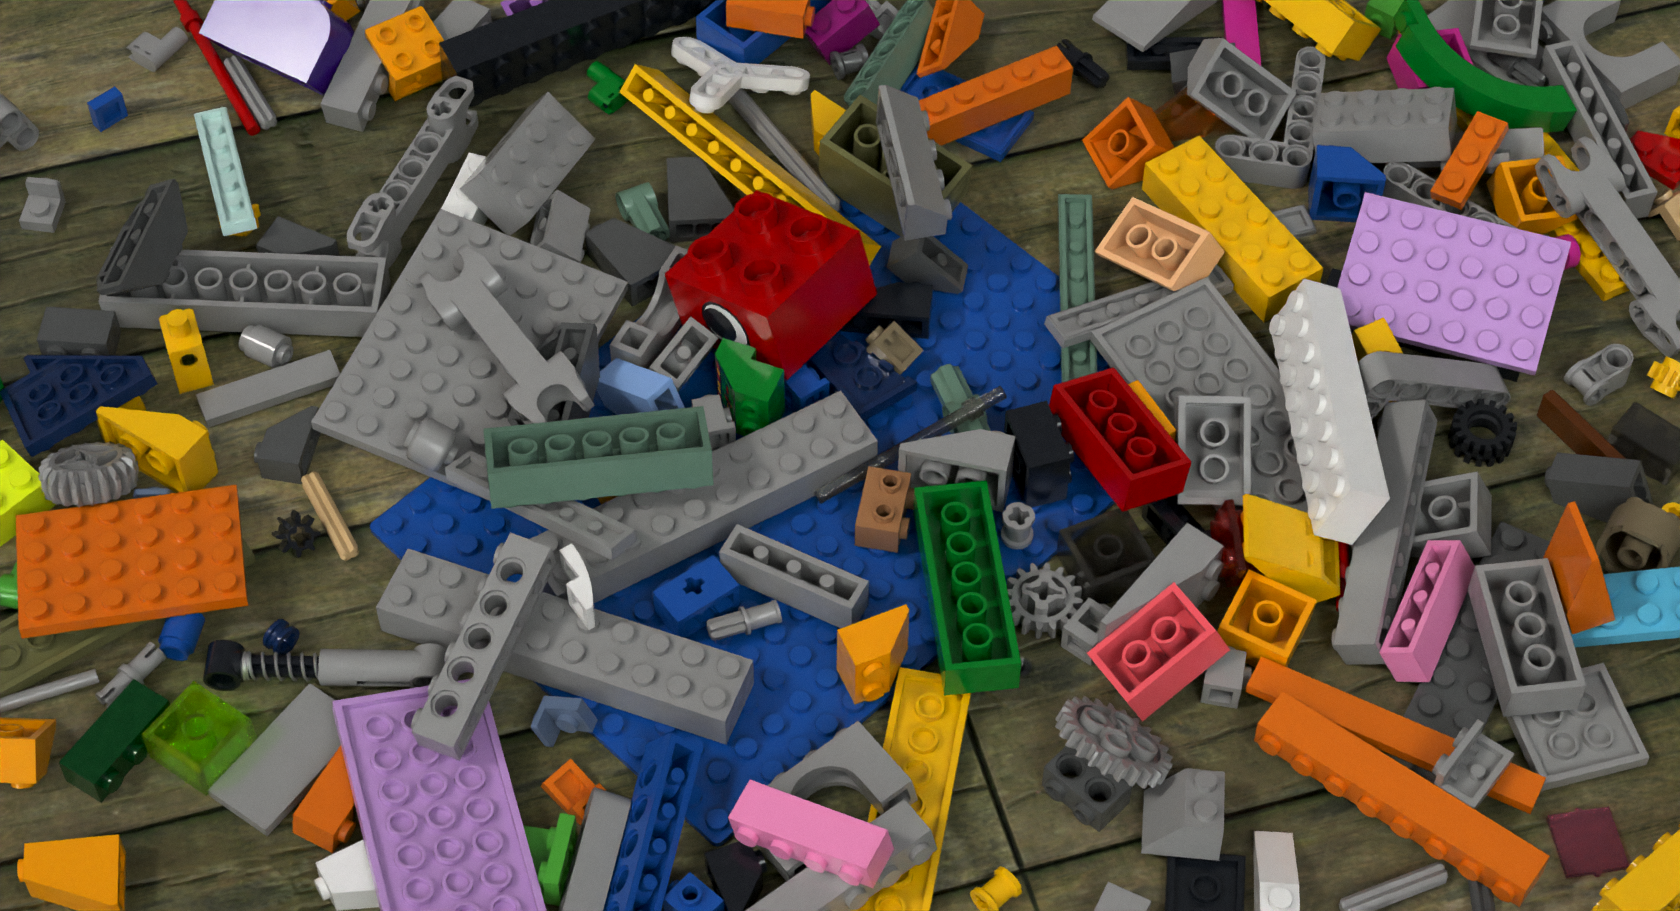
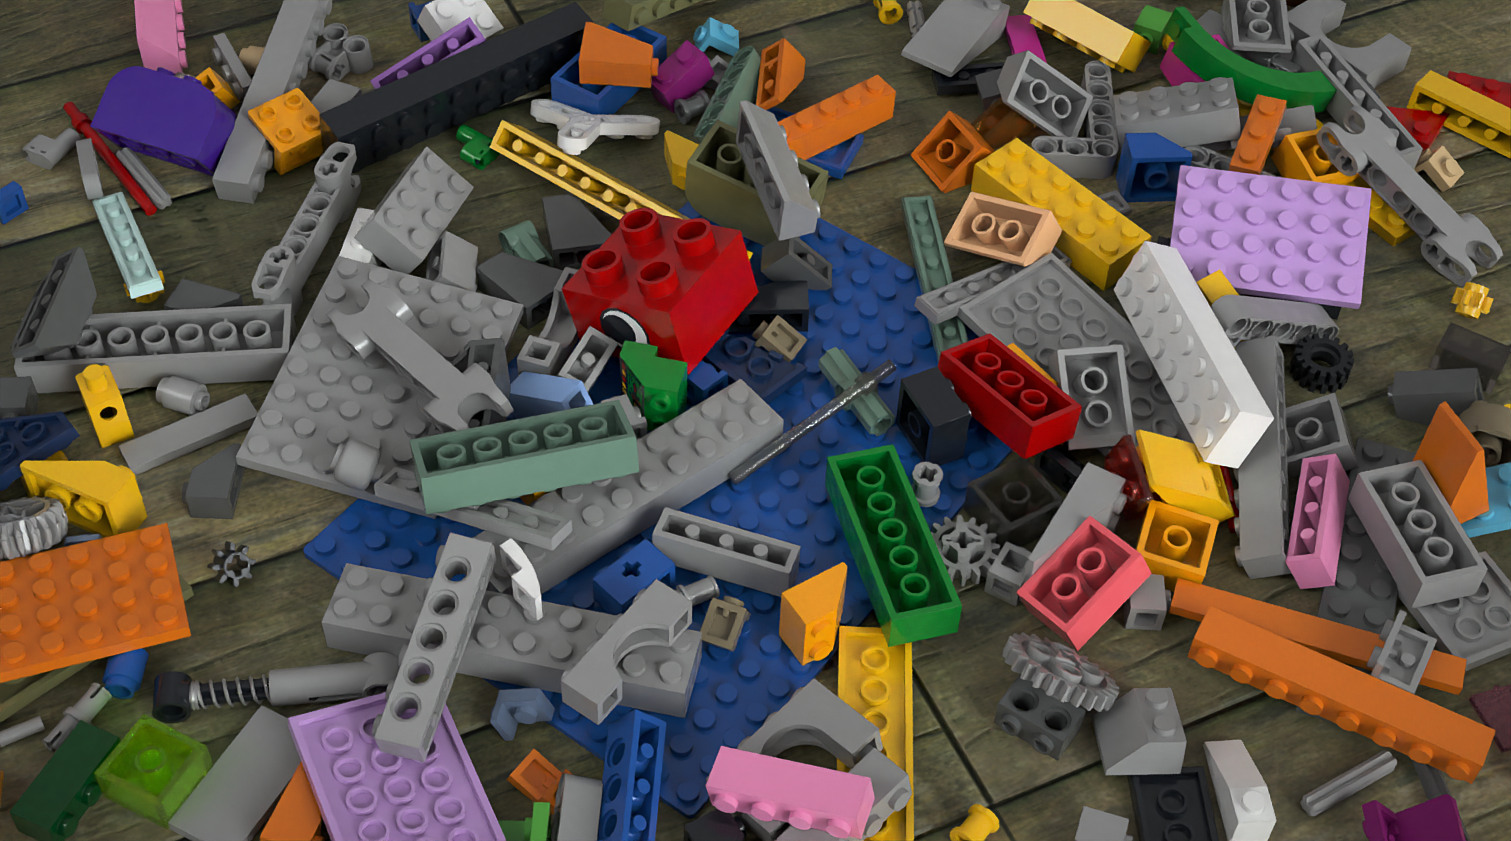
camera: 10 degrees left, 5 degrees down
dark blue bush [263,619,300,655] -> none
tan axle [301,471,359,561] -> none
light grey axle [728,88,840,212] -> none
medium nougat brick [855,466,914,553] -> none
light grey slope [898,429,1016,512] -> none
black axle [1057,39,1110,88] -> none
reddish brown tile [1537,390,1626,459] -> none
light grey piece [1564,344,1634,406] -> none
none -> light grey beam [75,138,104,200]
none -> light grey arch [561,579,692,725]
none -> dark tan bracket [700,596,751,652]

